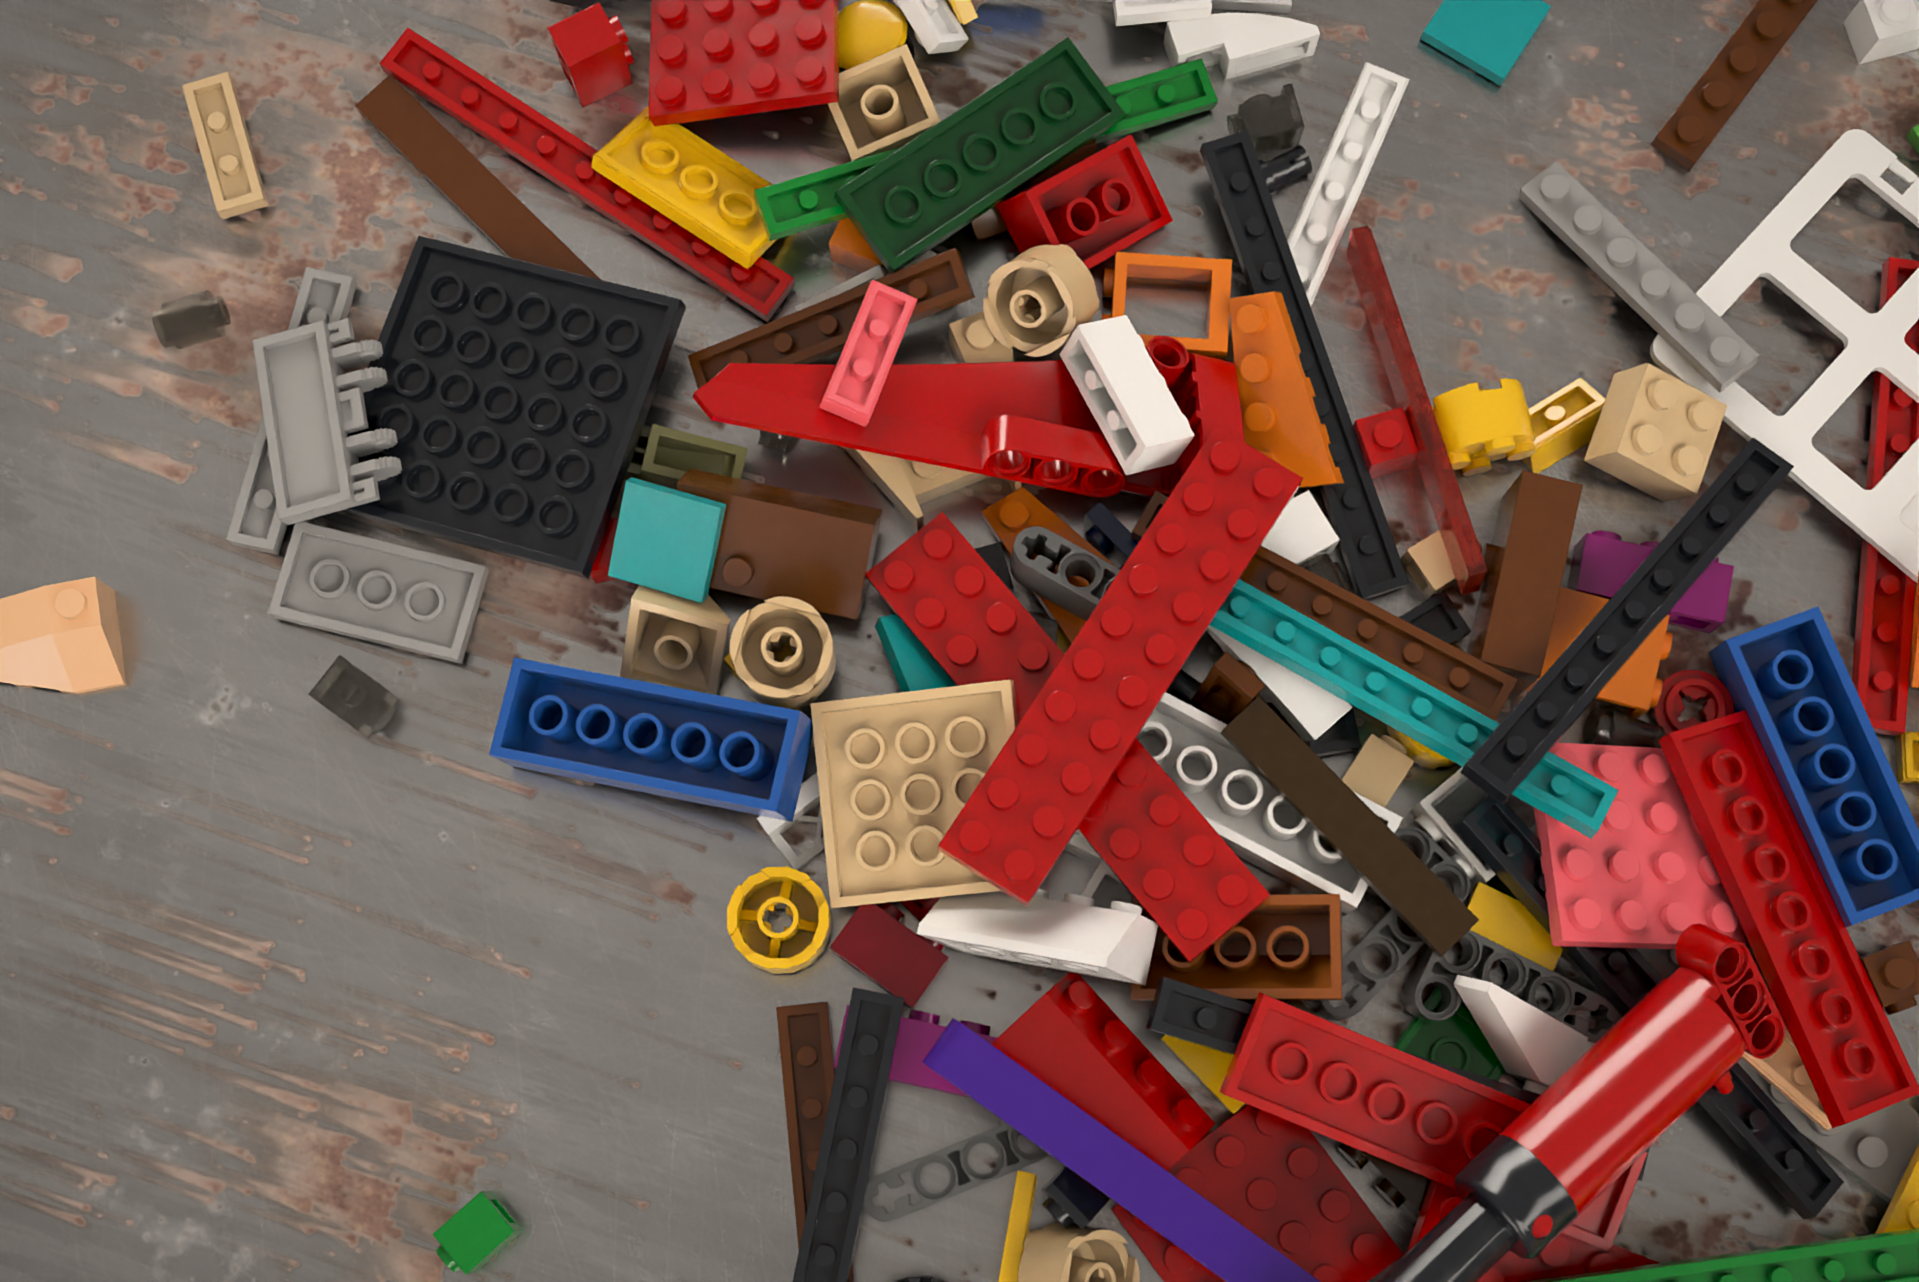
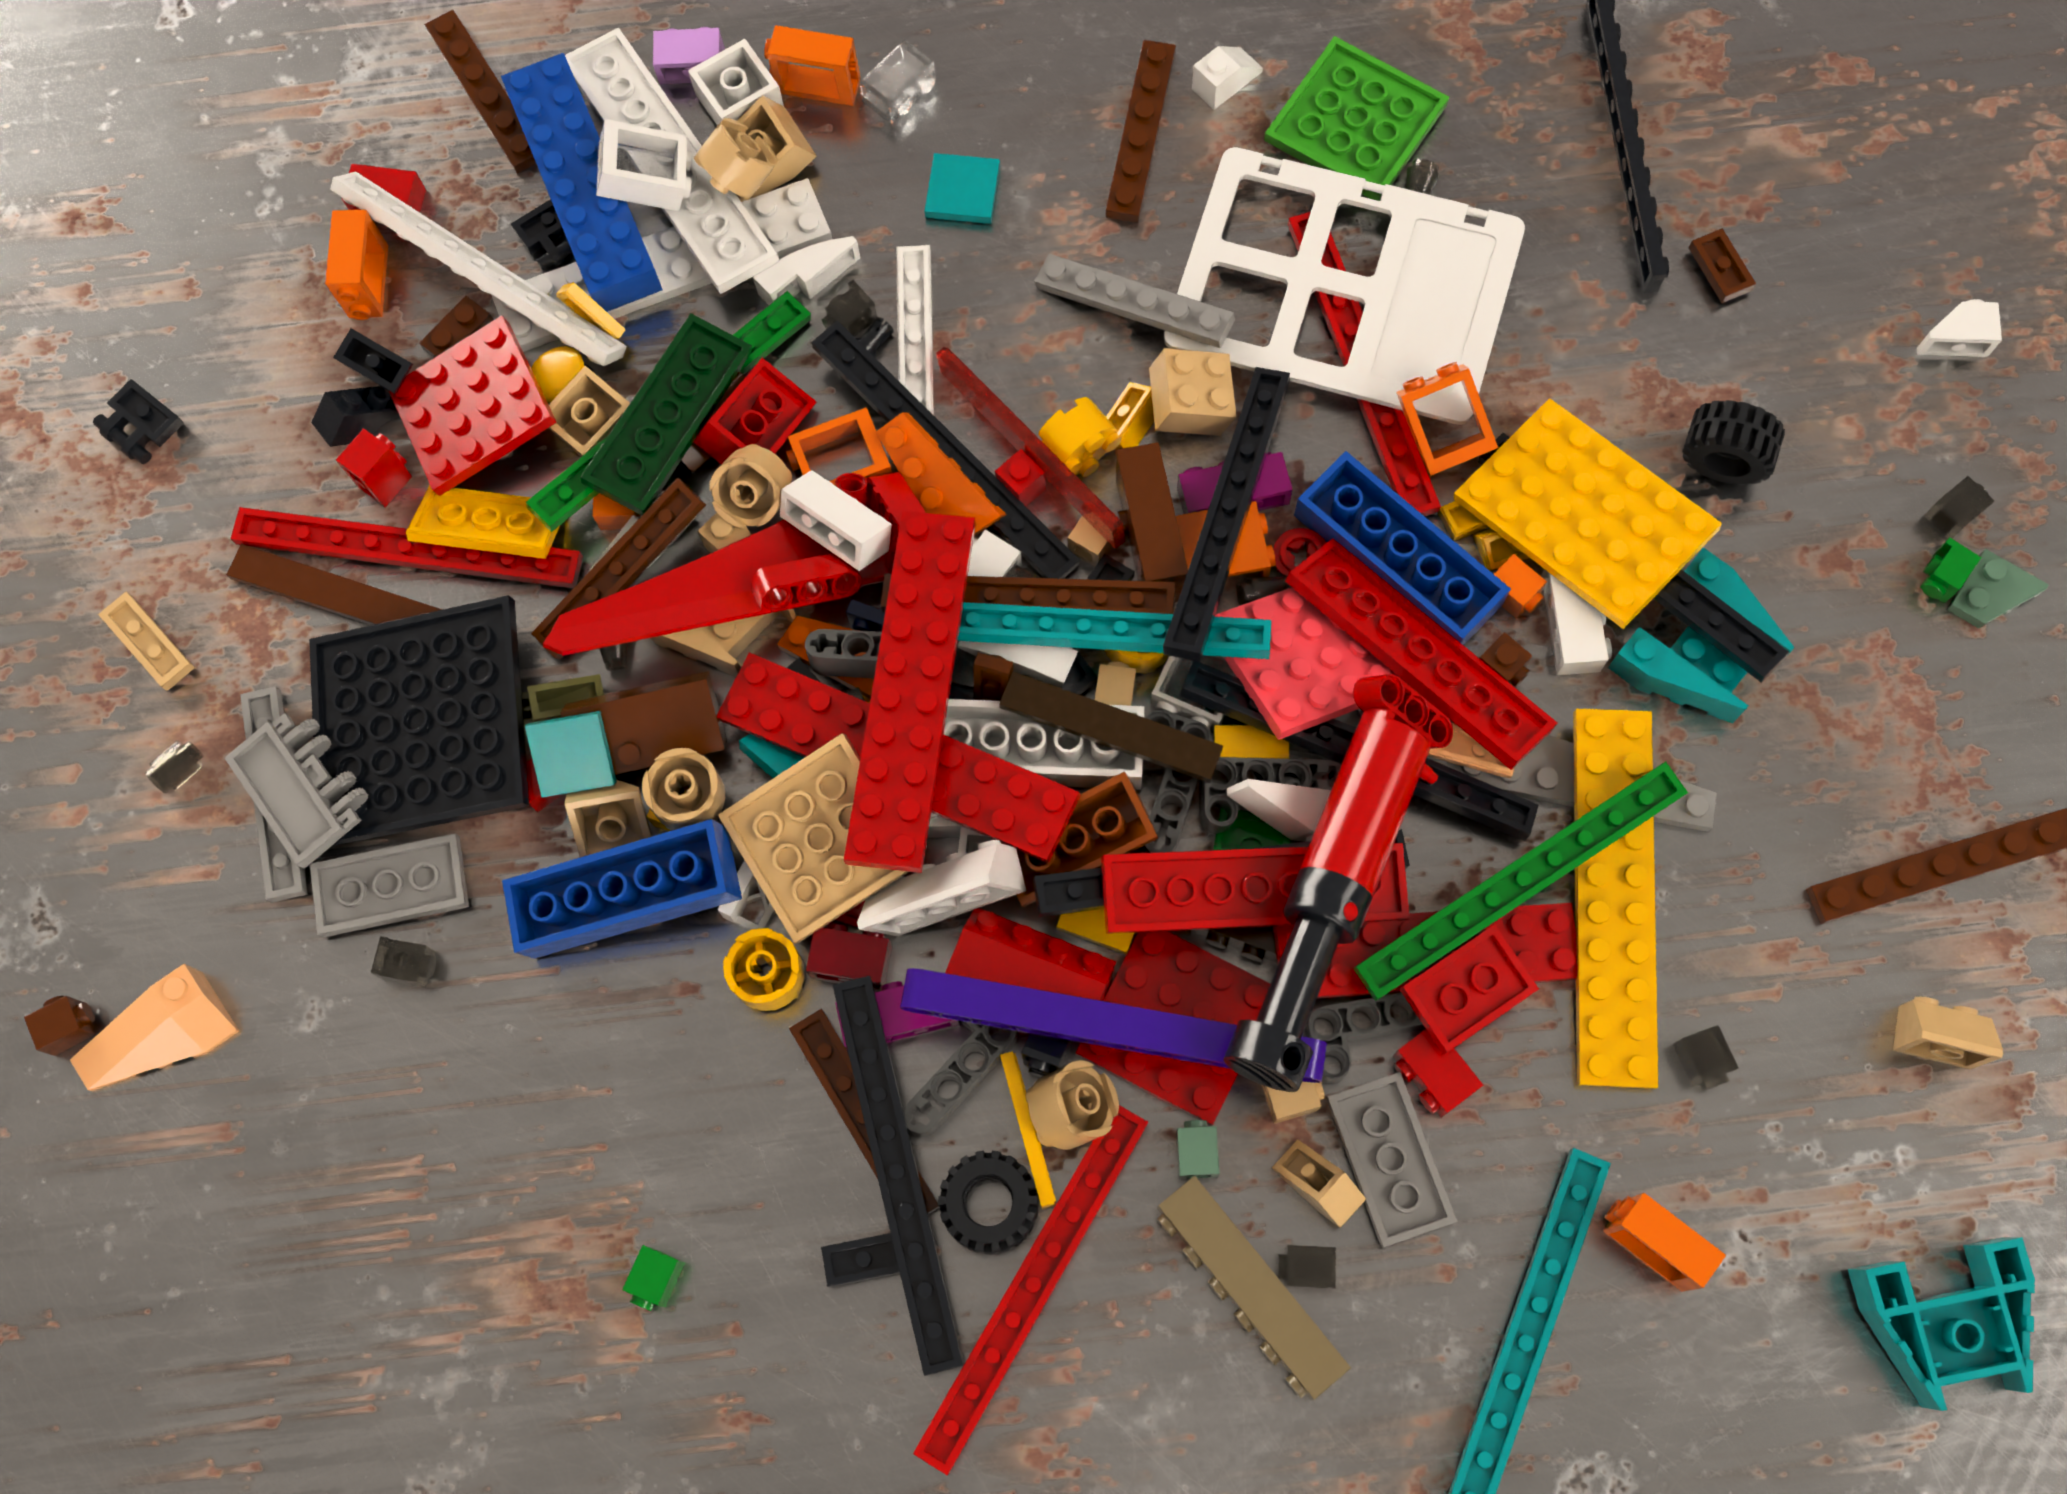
camera: 20 degrees left, 5 degrees down
coral tile [819,279,918,427] -> none

